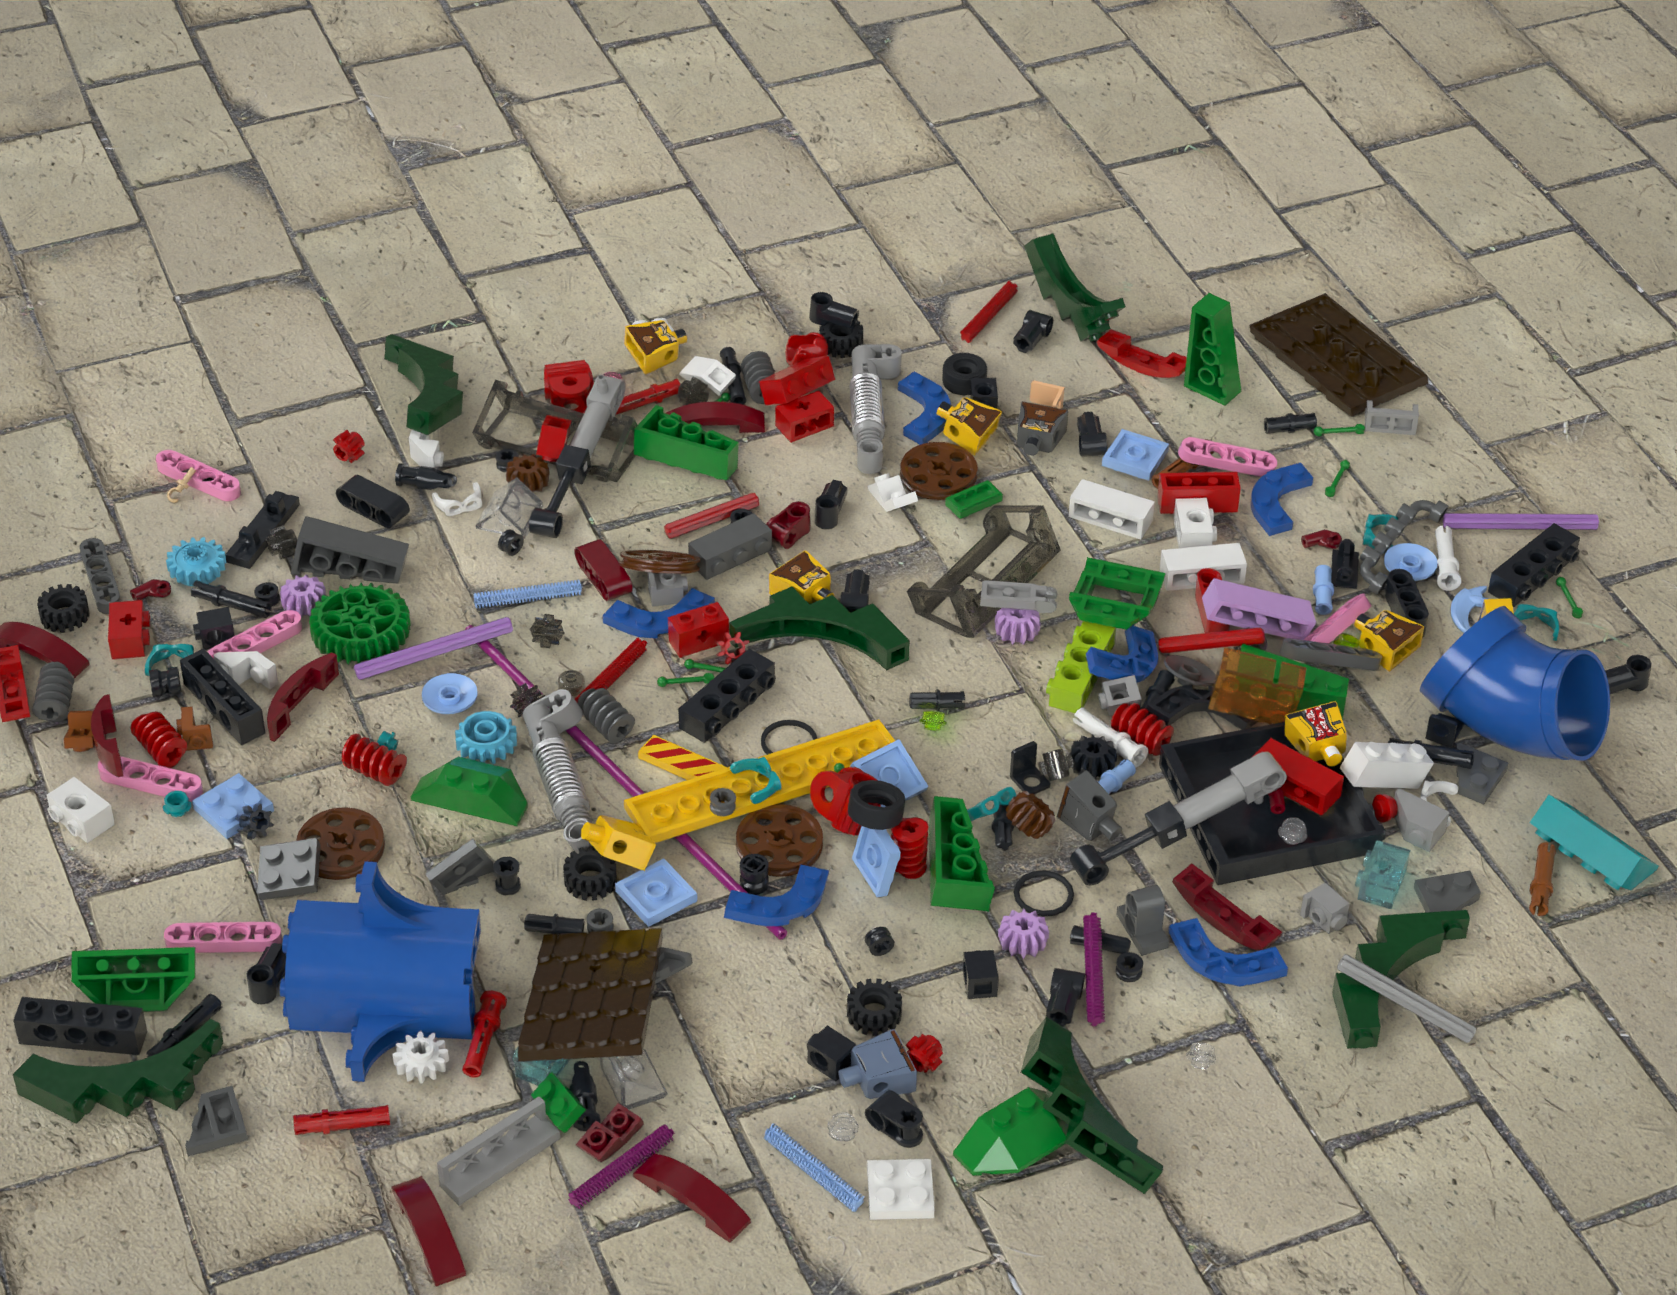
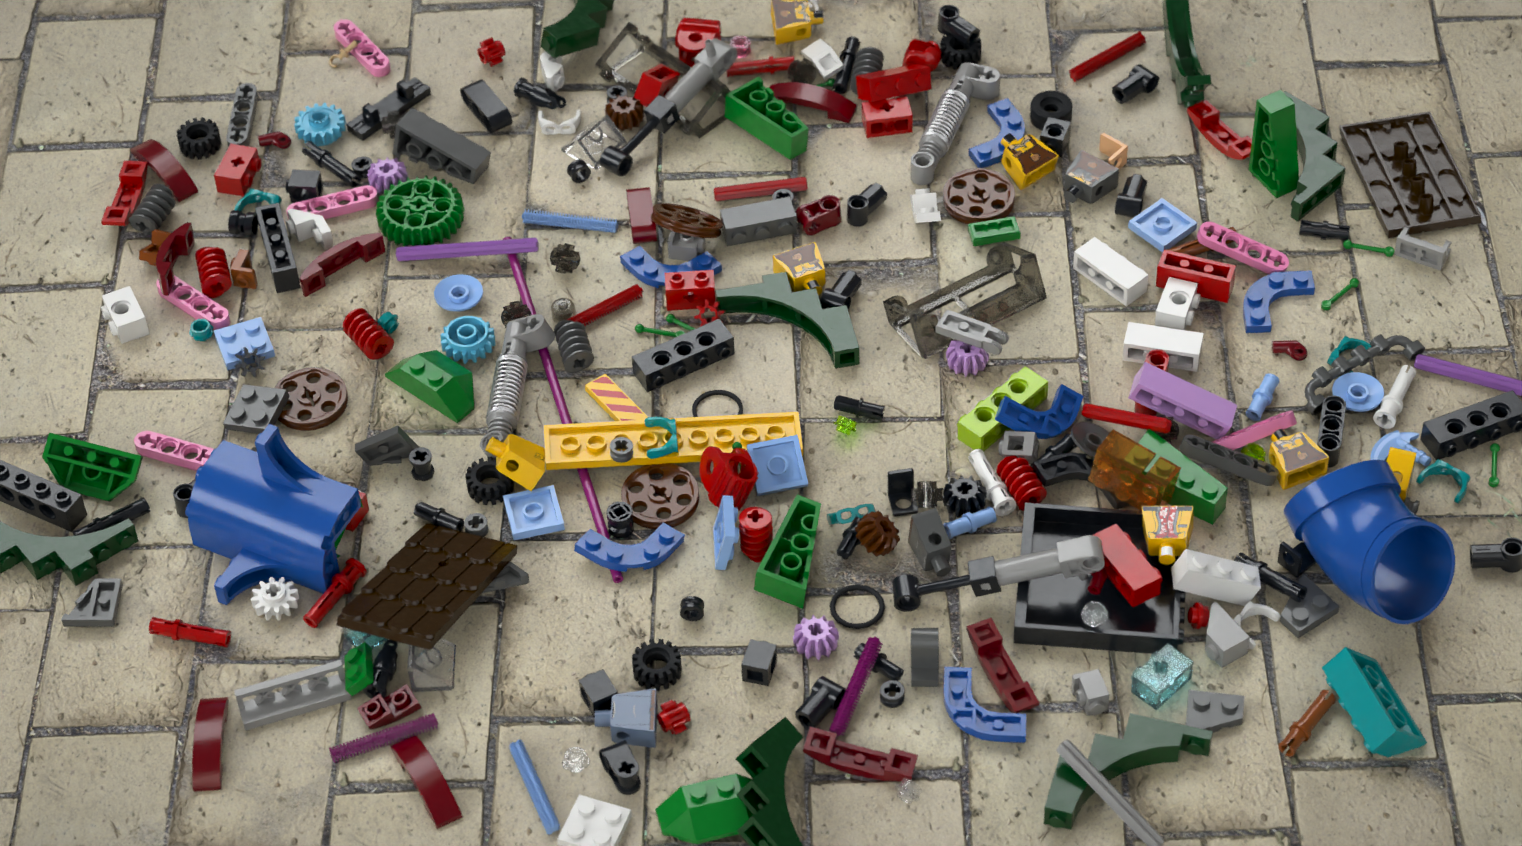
camera: 25 degrees right, 5 degrees up
black tyre [848,780,906,830] -> none
green wedge [1069,557,1165,630] -> none
black hinge [1331,539,1359,589] -> none
none -> dark red slope [803,727,918,781]
none -> arch [1284,91,1345,221]

